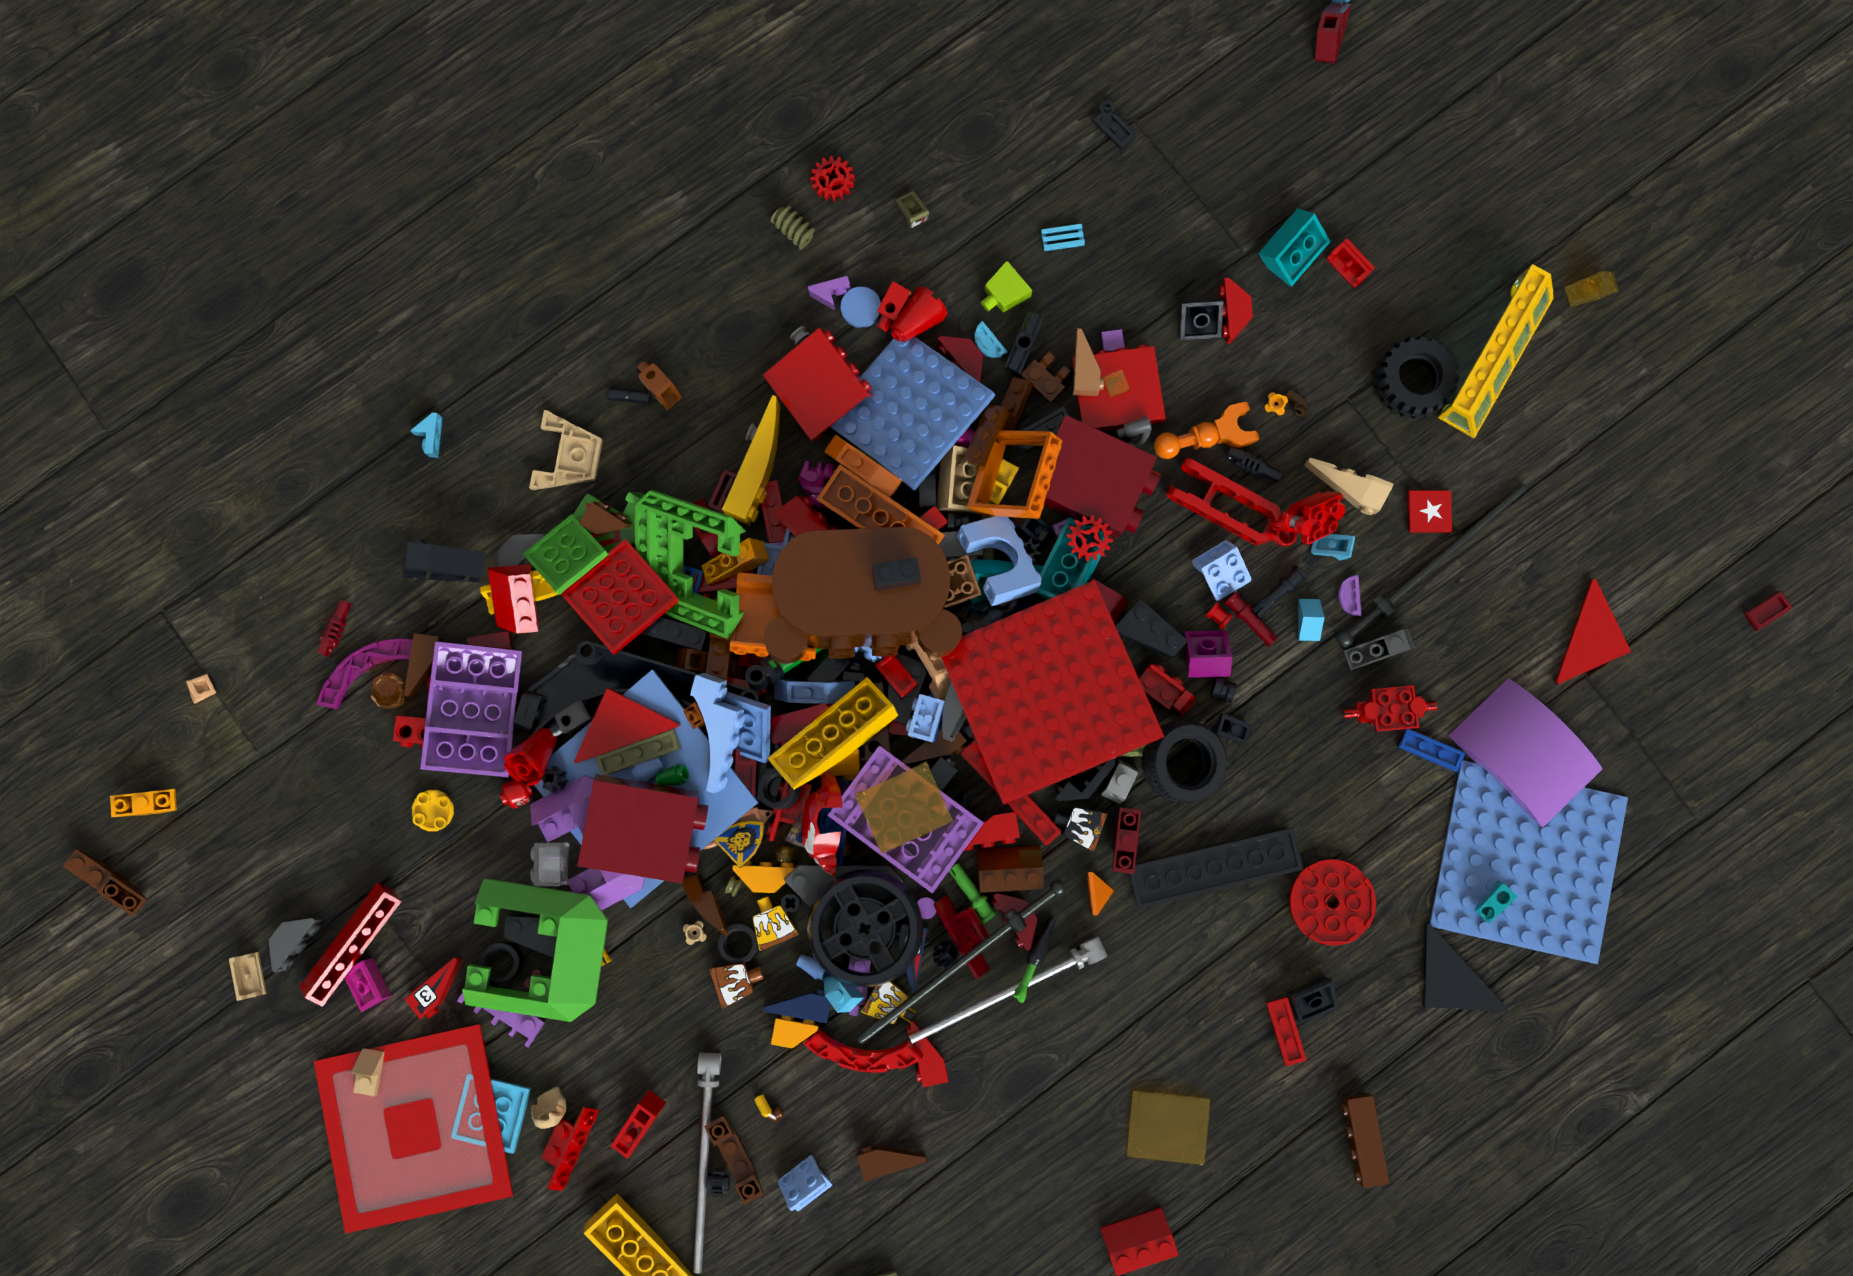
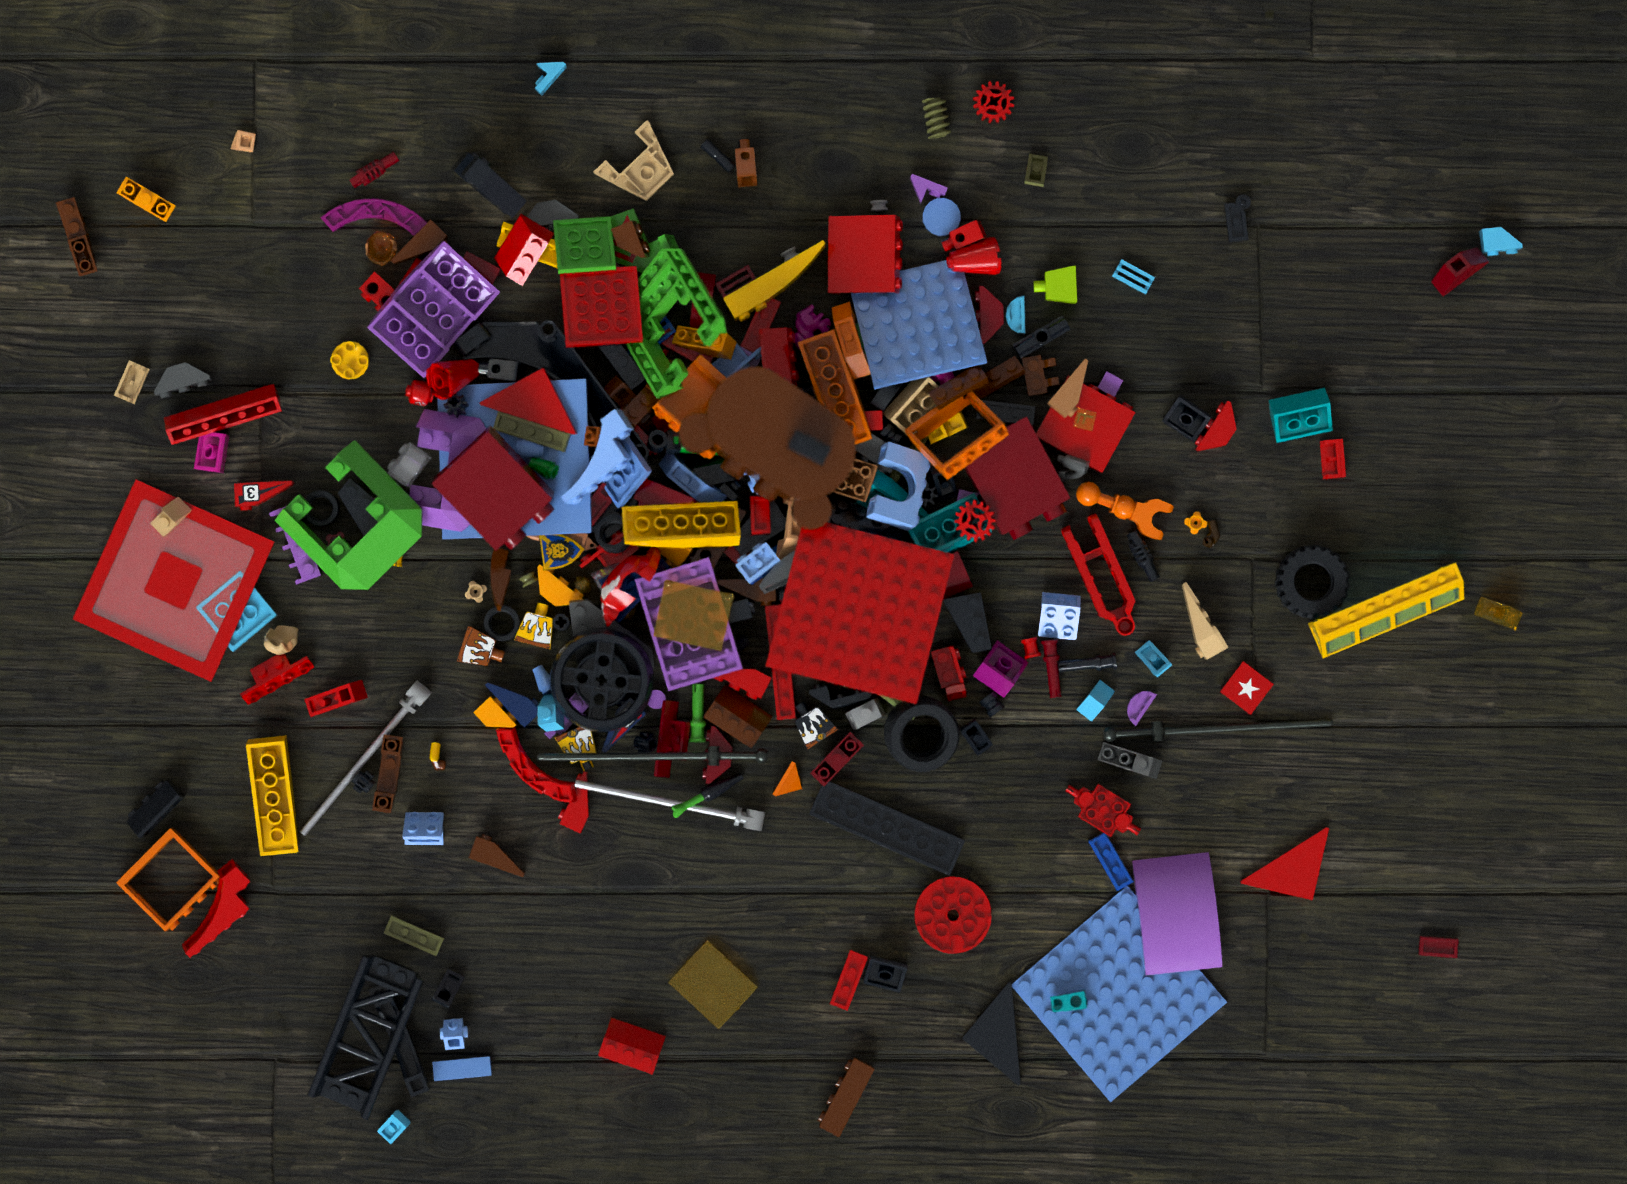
camera: 30 degrees right, 5 degrees up
red piece [1271,491,1345,545] -> none

